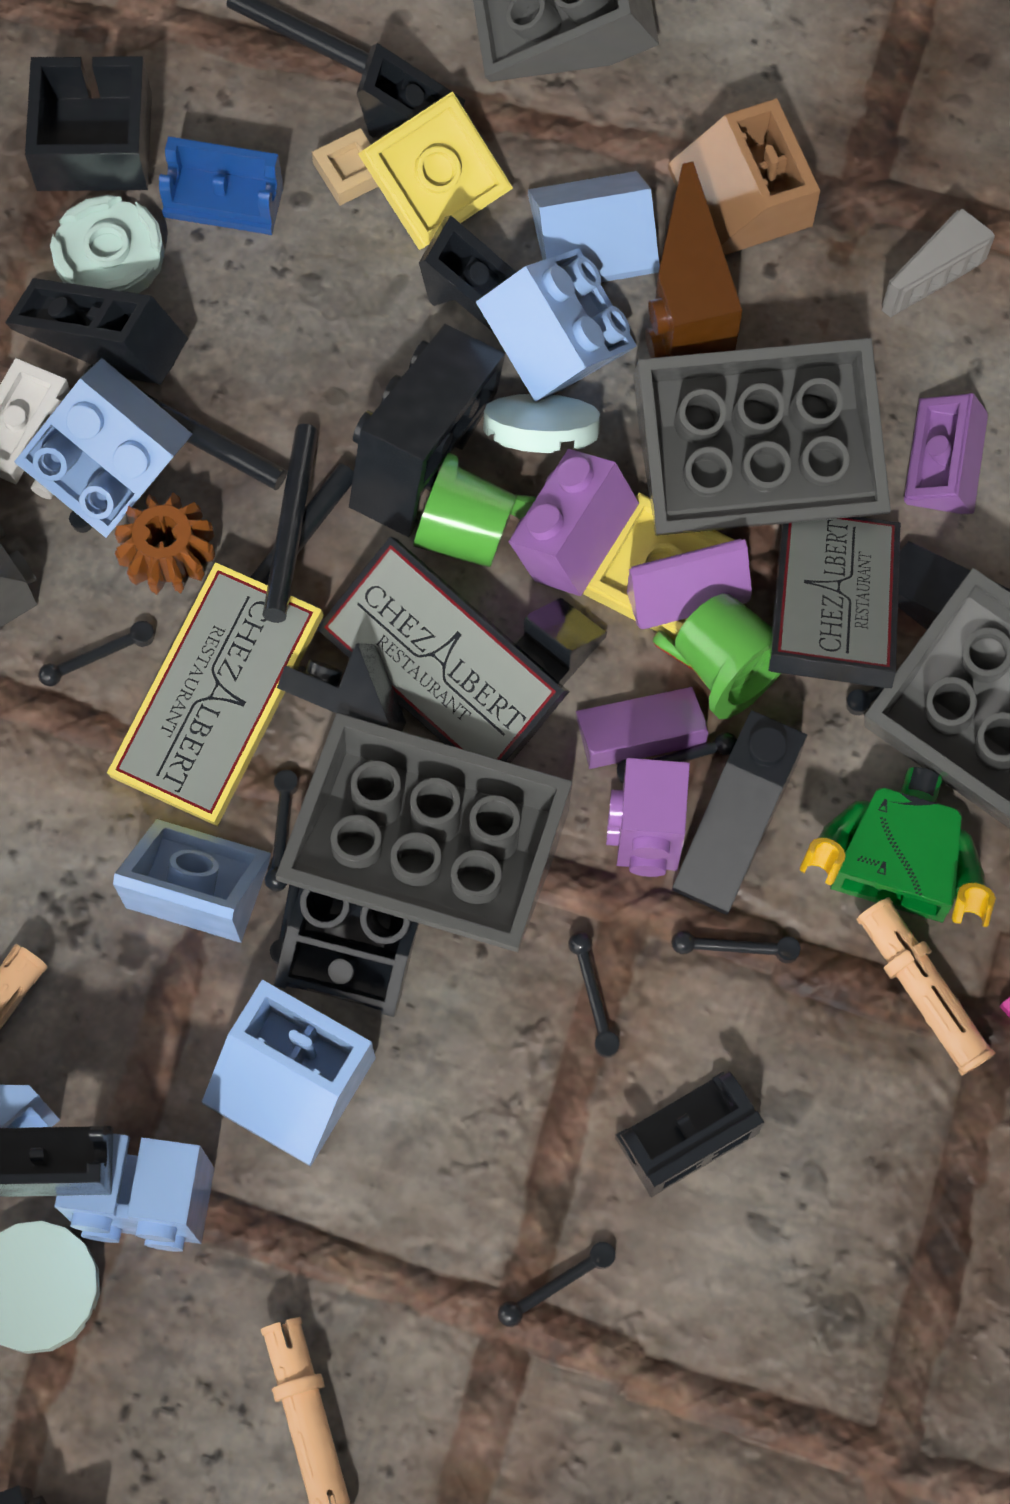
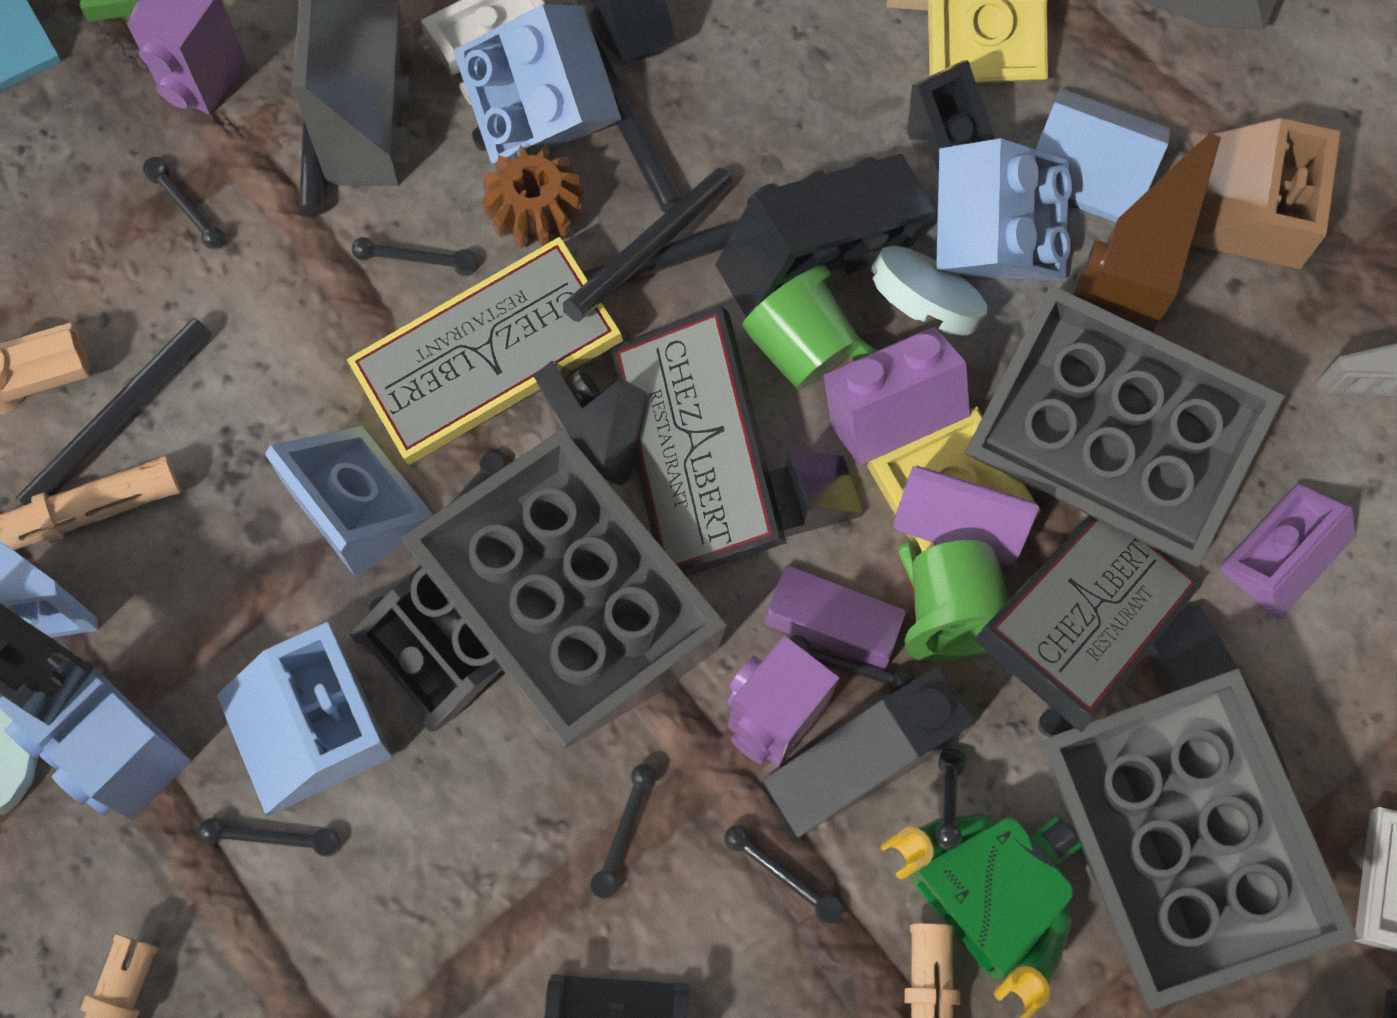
camera: 30 degrees right, 0 degrees up
none -> black hinge [198,818,341,857]
none -> black hinge [935,748,966,850]

